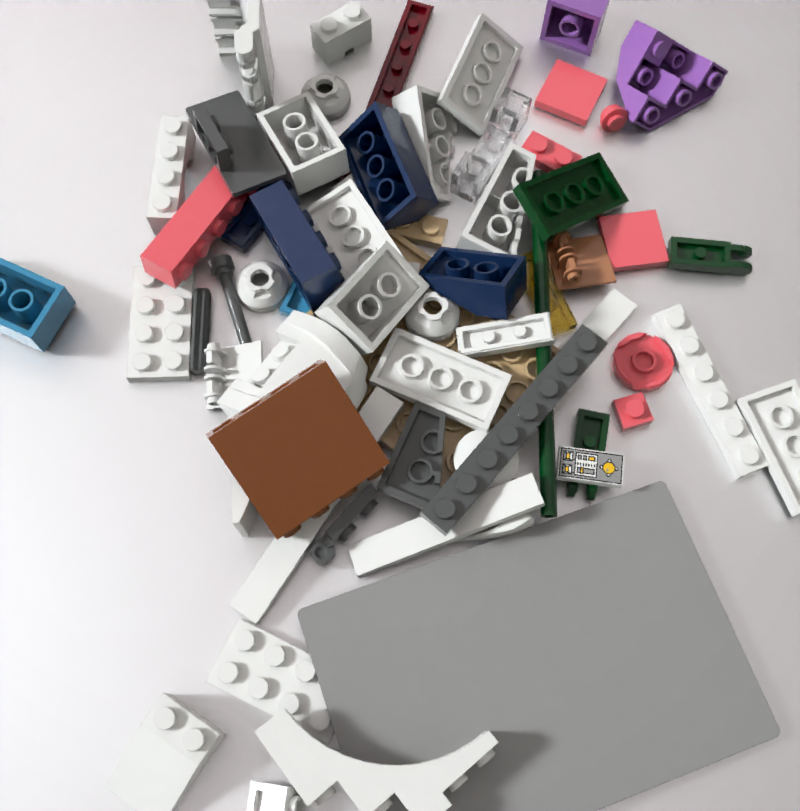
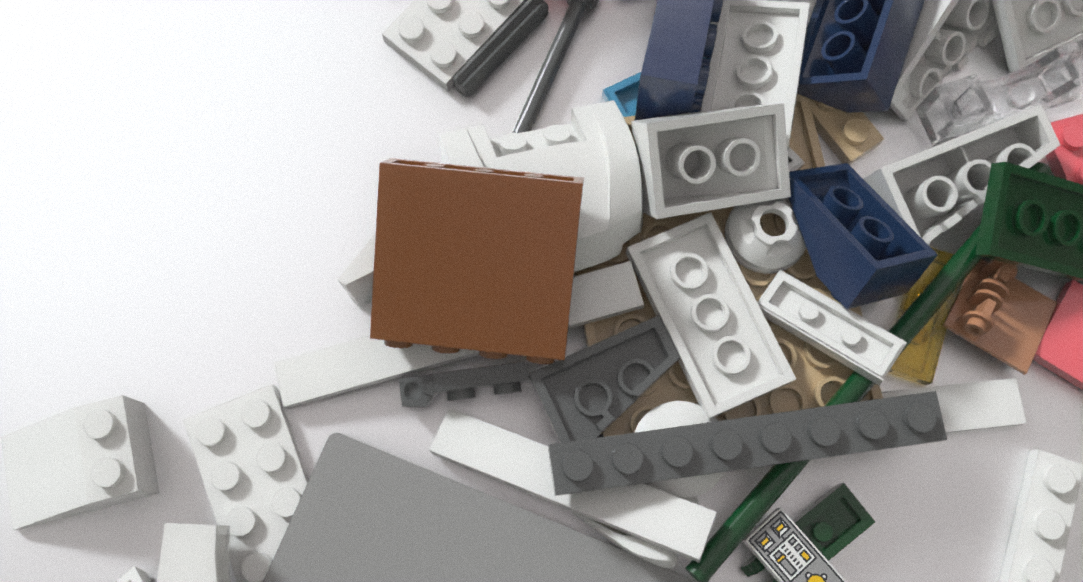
camera: 40 degrees right, 5 degrees up
white hinge [204,340,263,410] -> none
white piece [235,261,290,313] -> none
coral tile [611,332,674,393] -> none
coral plate [611,392,654,432] -> none

